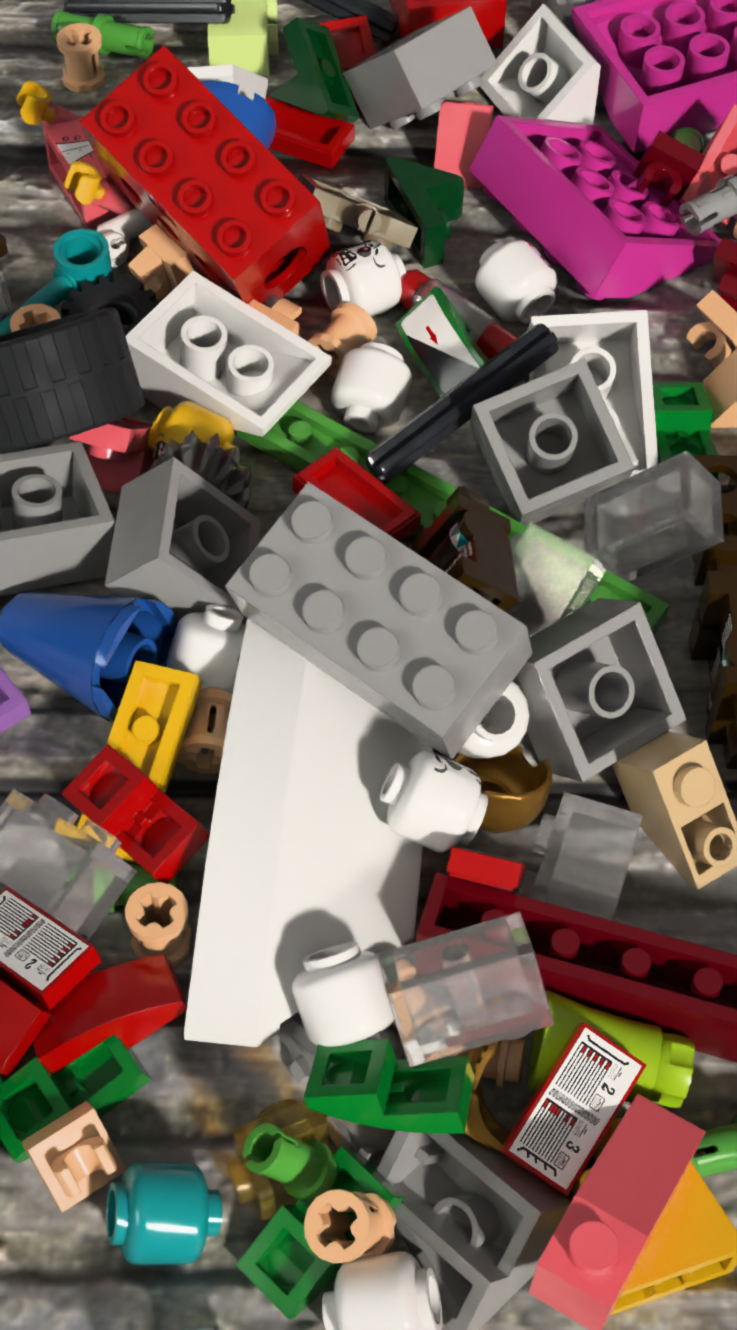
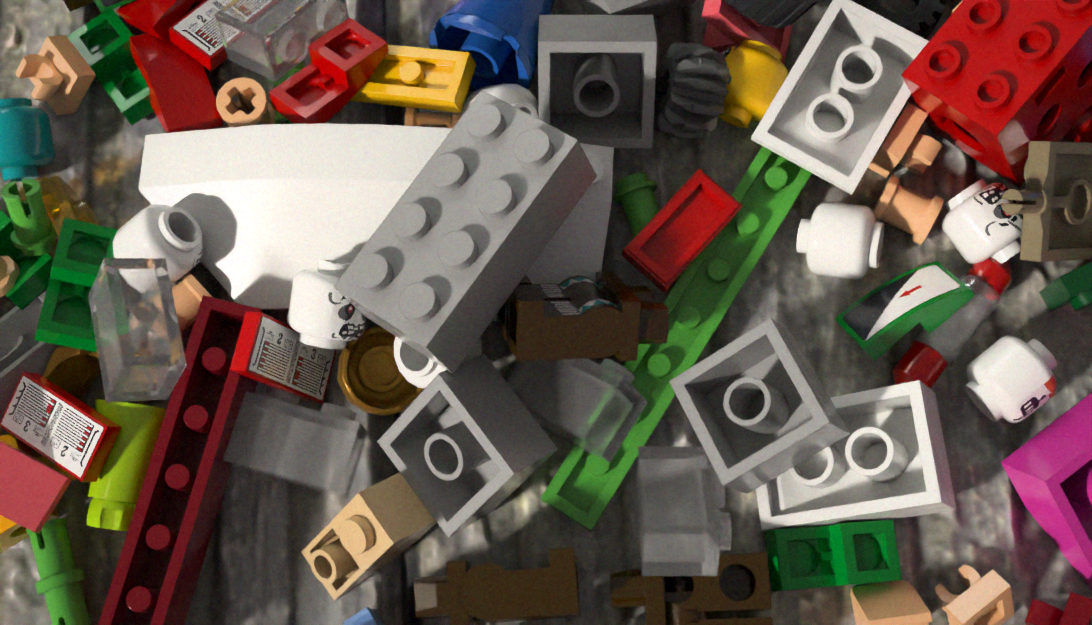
camera: 90 degrees right, 20 degrees up
black axle [365,323,559,484] -> none

